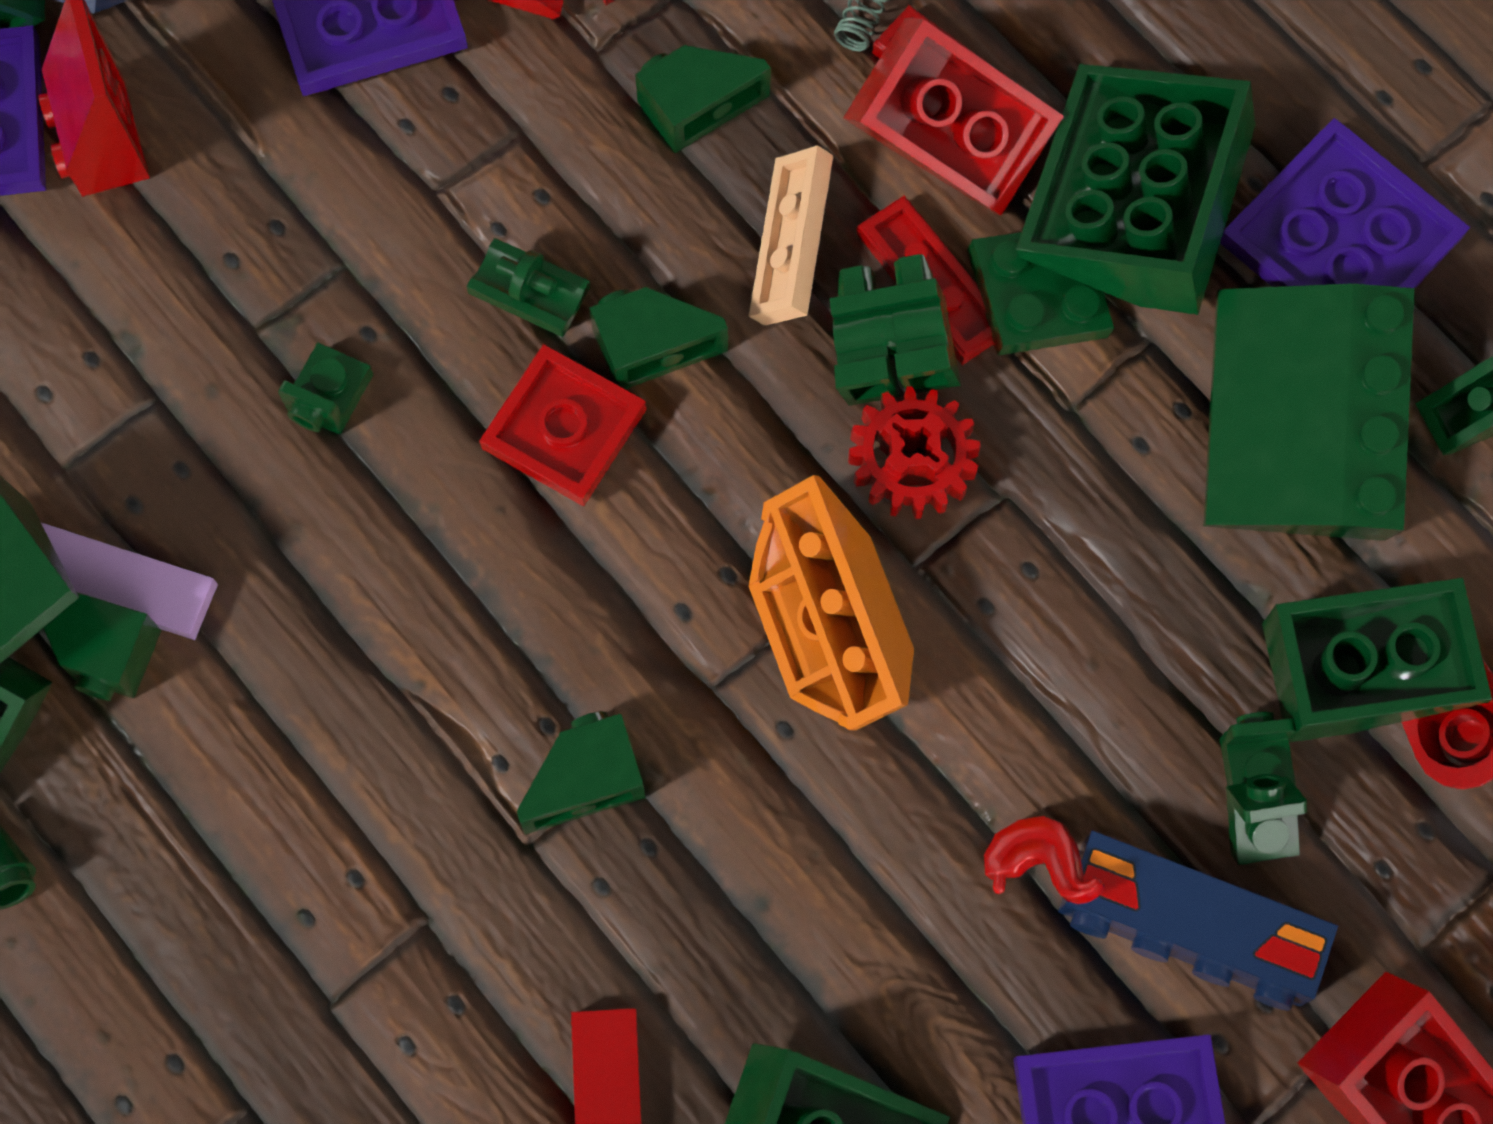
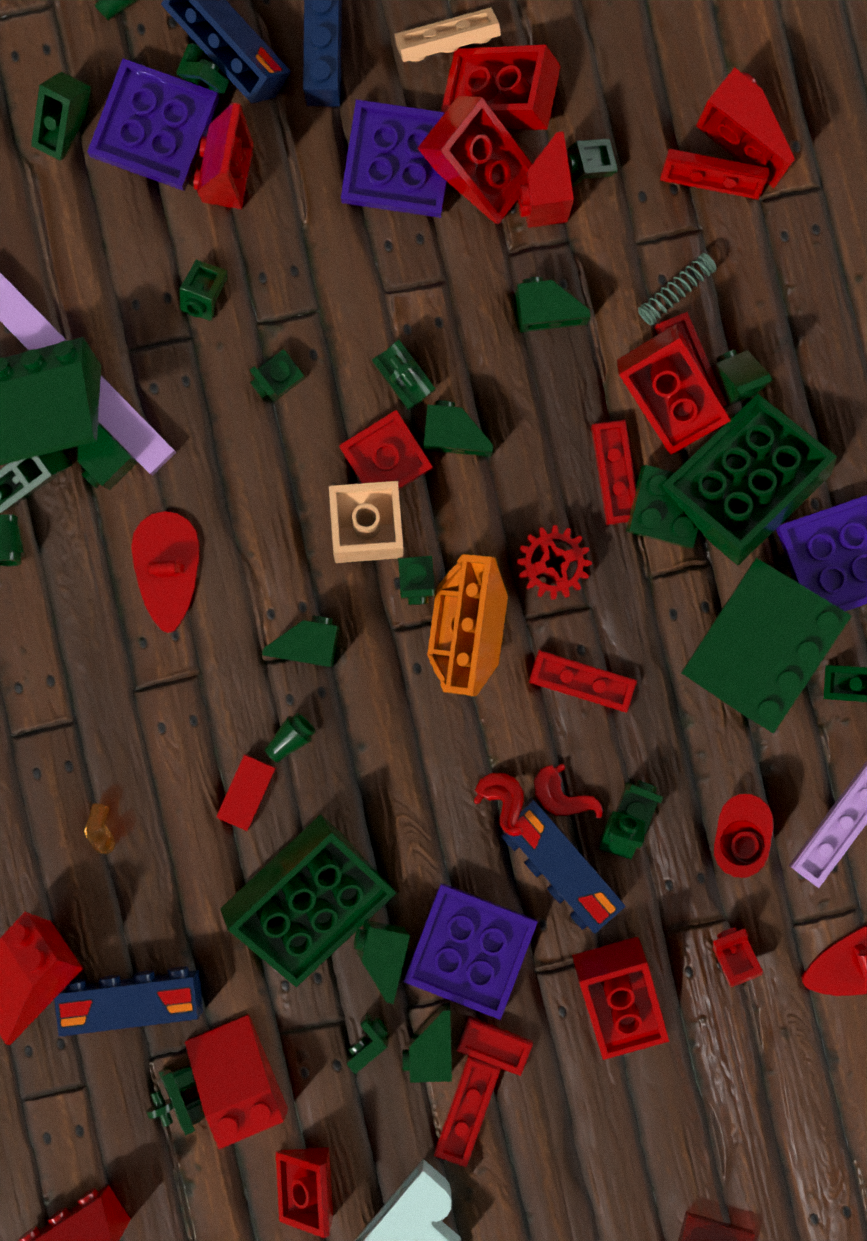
camera: 30 degrees right, 15 degrees up
light nougat plate [749,146,833,326] -> none
dark green hips [829,254,961,406] -> none
dark green slope [1262,578,1492,743] -> none
none -> red shield [131,511,200,633]
none -> dark green bracket [180,259,228,321]
none -> dark green cone [265,713,315,763]
none -> light nougat slope [329,481,403,563]
none -> dark green bracket [398,556,435,605]
none -> red tile [528,650,637,713]
none -> red piece [533,764,603,818]
none -> dark green slope [712,350,772,408]

